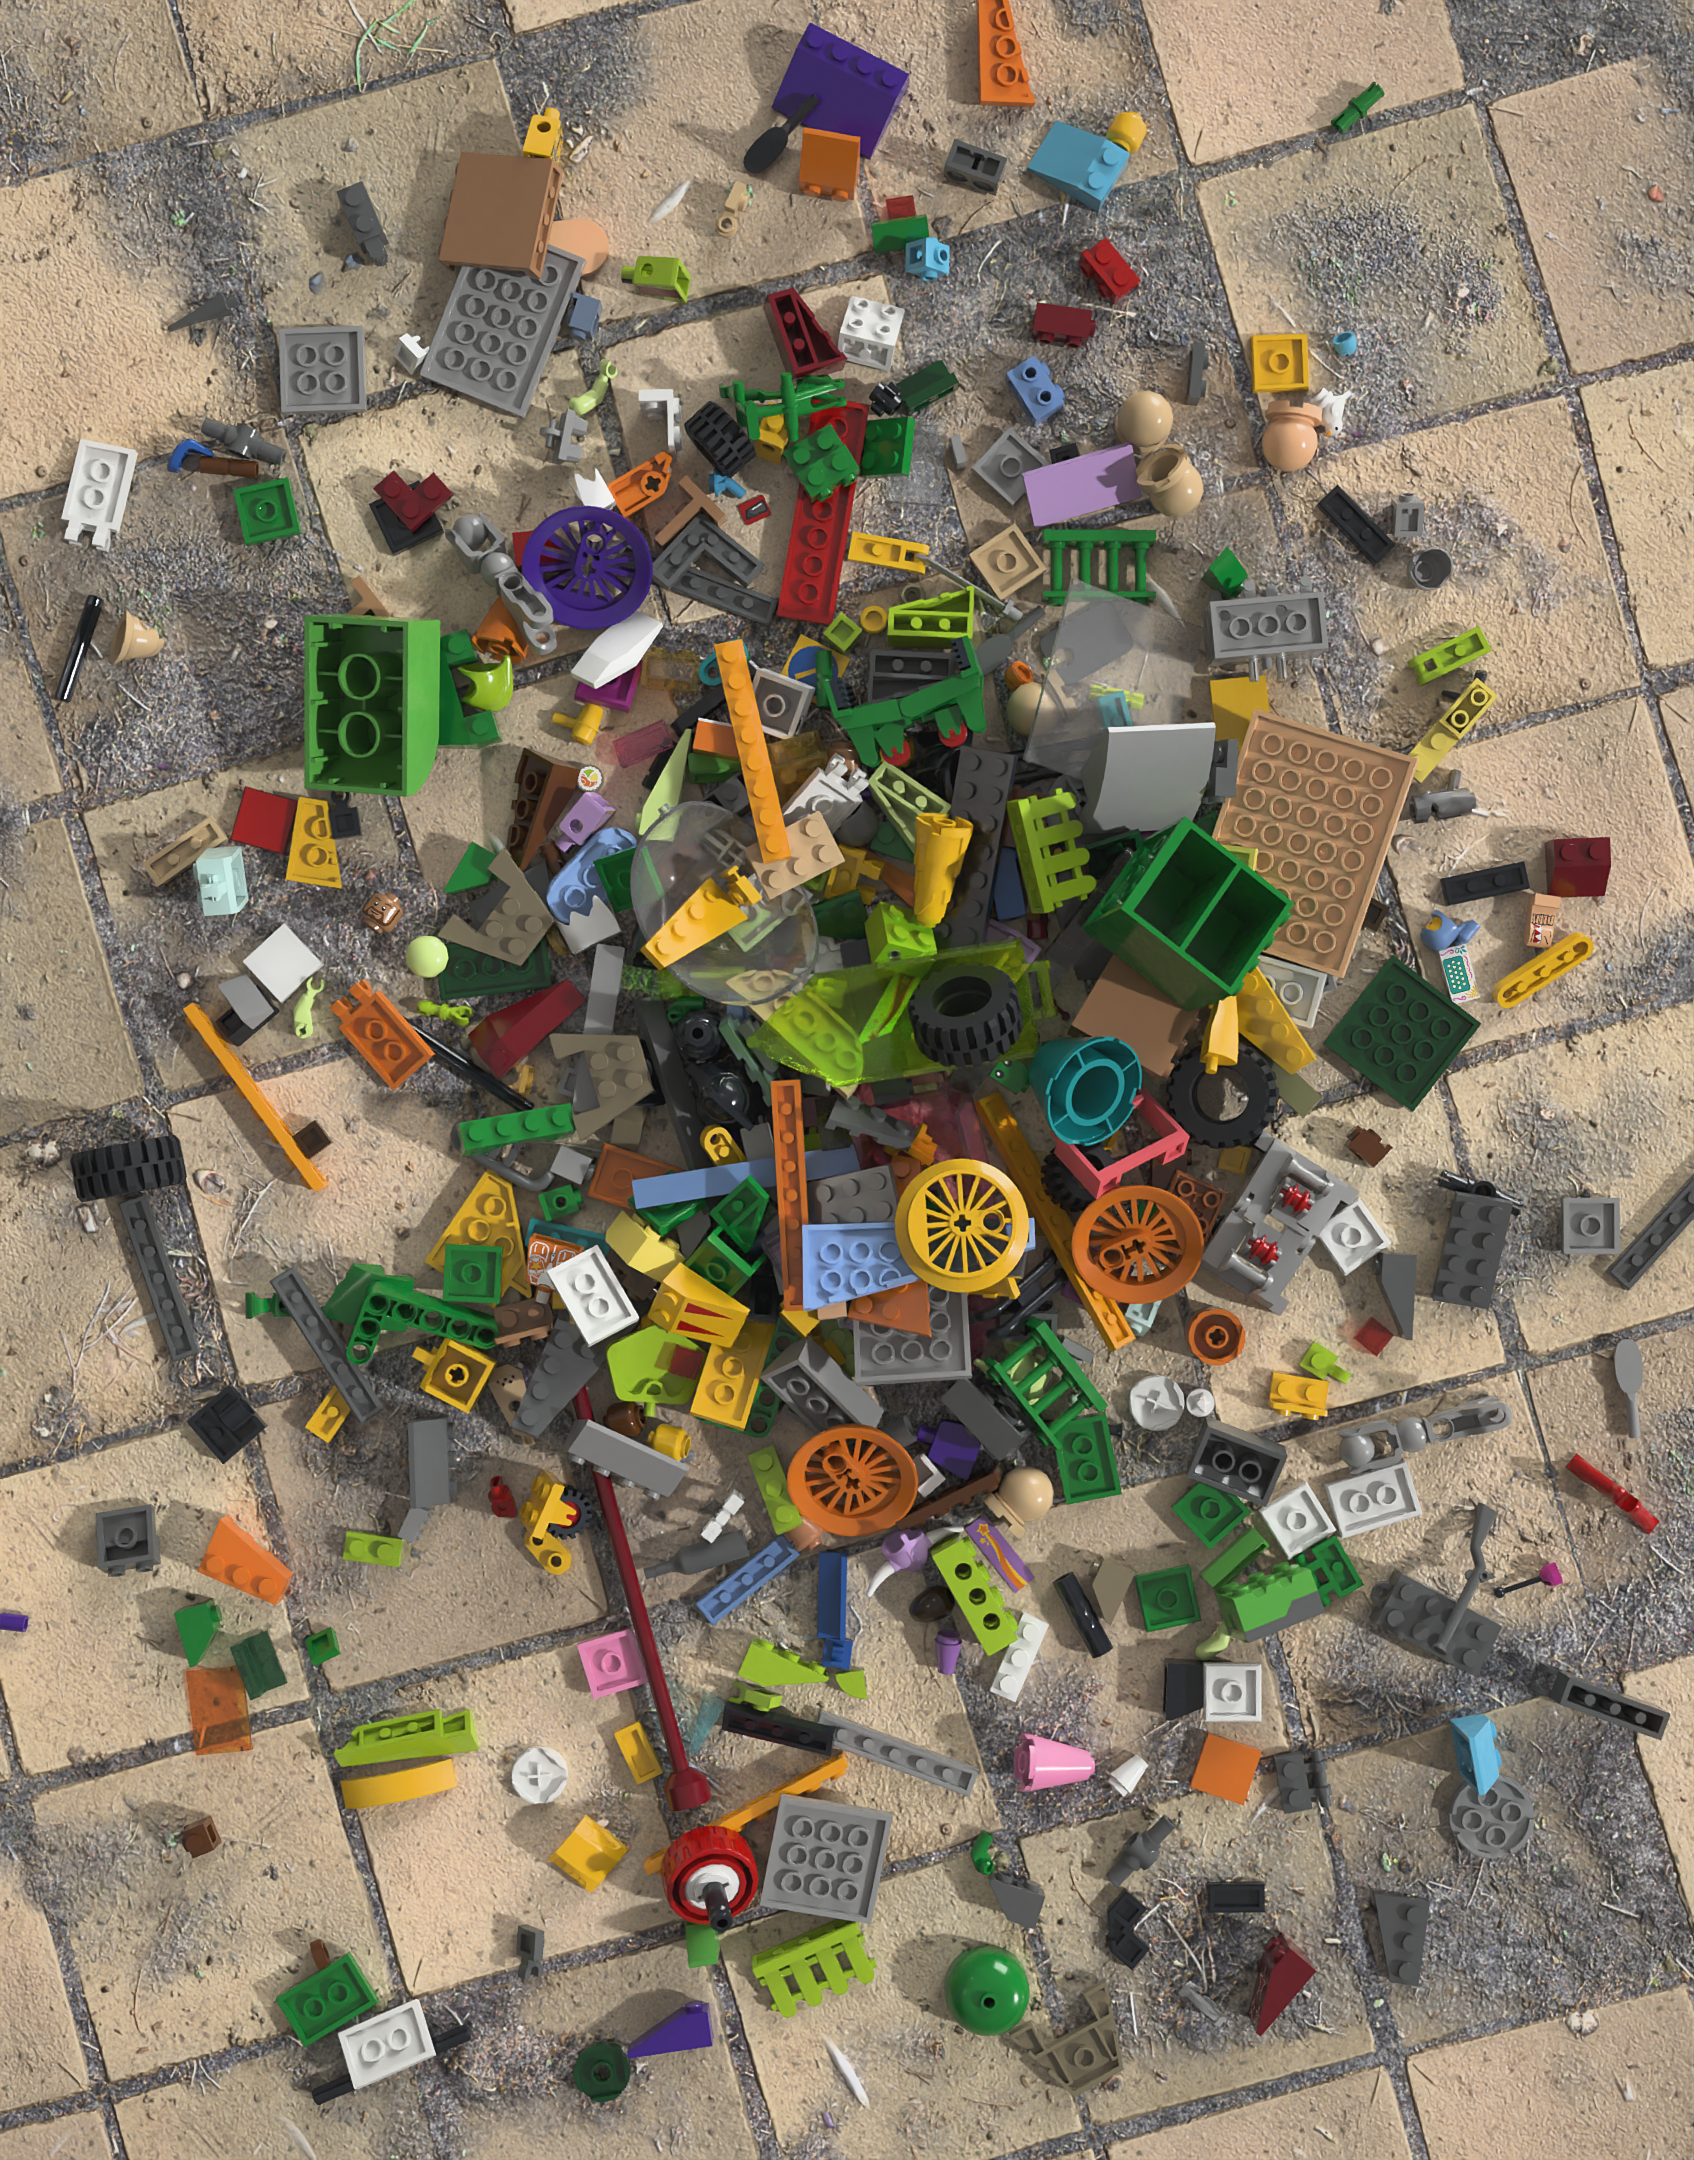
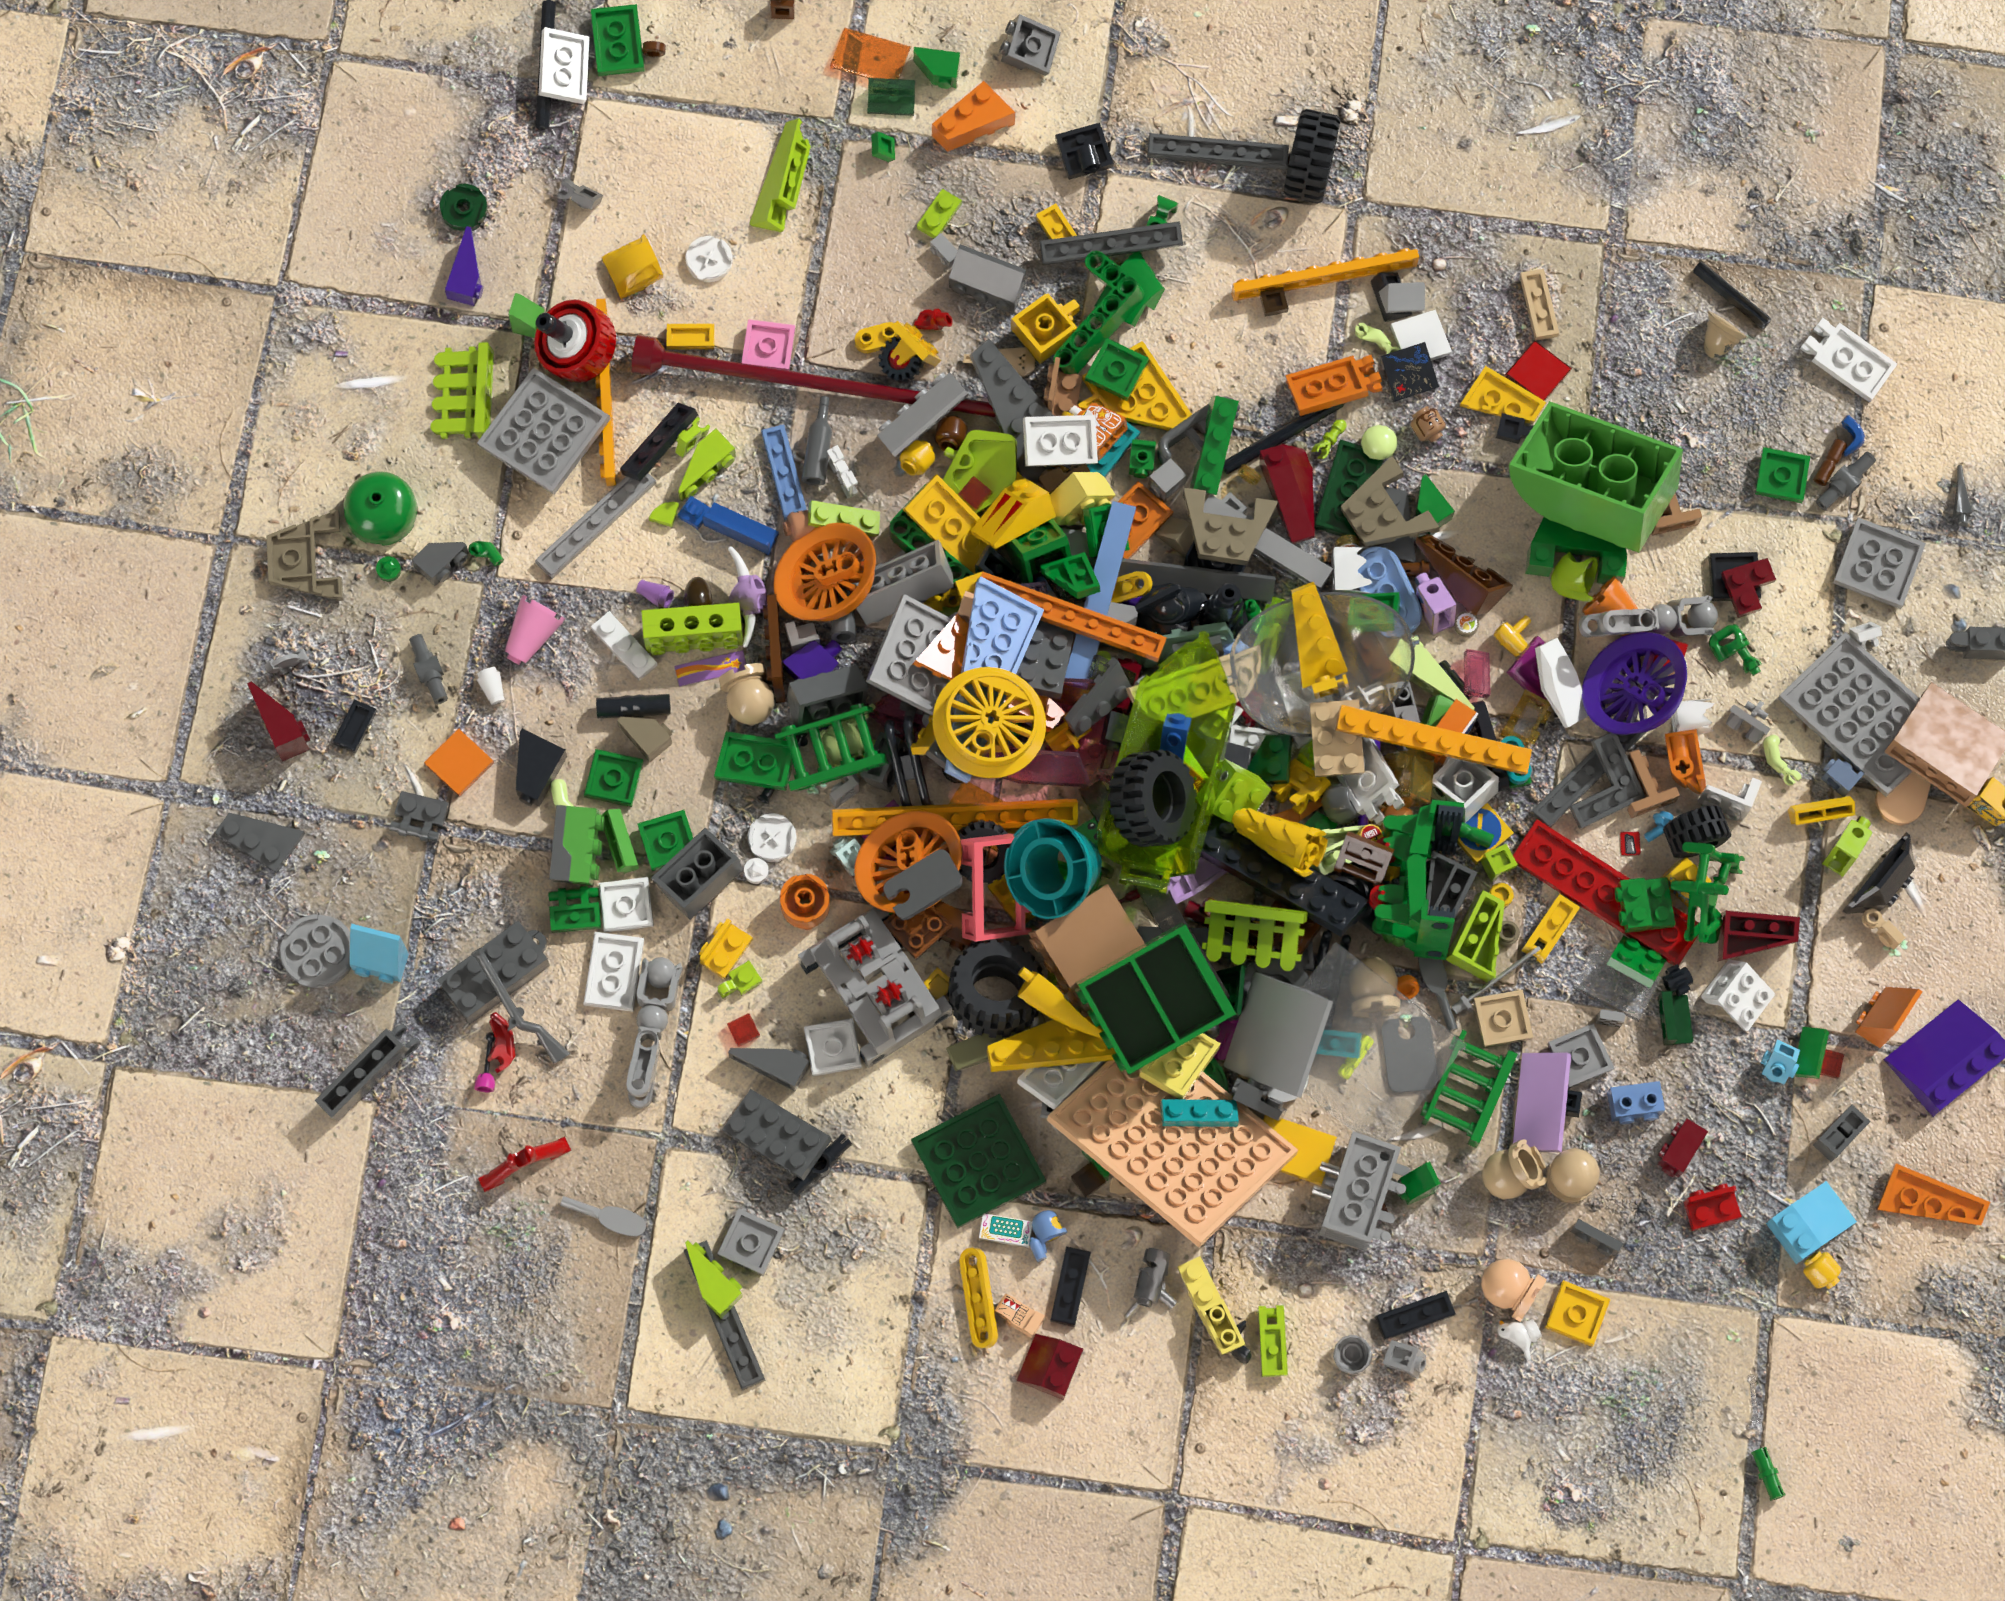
camera: 110 degrees right, 15 degrees down
light aqua hinge [193,846,249,916] -> none
yellow slope [340,1758,457,1809] -> none
clear light blue slope [690,1690,725,1755] -> none
black piece [743,94,820,174] -> none
blue piece [993,845,1026,923] -> none
black tile [1107,1888,1150,1970] -> none
white tile [1203,1662,1261,1722] -> none
medium azure hinge [1332,331,1357,356] -> none
reddish brown brick [1344,1125,1393,1168] -> none
none -> green tile [376,556,401,582]
none -> red piece [487,1012,516,1073]
none -> lime slope [685,1240,743,1319]
none -> dark grey piece [884,849,963,920]
none -> blue bracket [1160,713,1192,764]
none -> teal plate [1160,1099,1239,1127]
none -> plate [1334,831,1395,887]
none -> tile [1357,824,1383,842]
none -> black tile [1379,342,1439,402]
none -> green piece [1708,624,1762,676]
none -> yellow piece [1788,796,1856,825]
none -> black wedge [1843,832,1915,914]

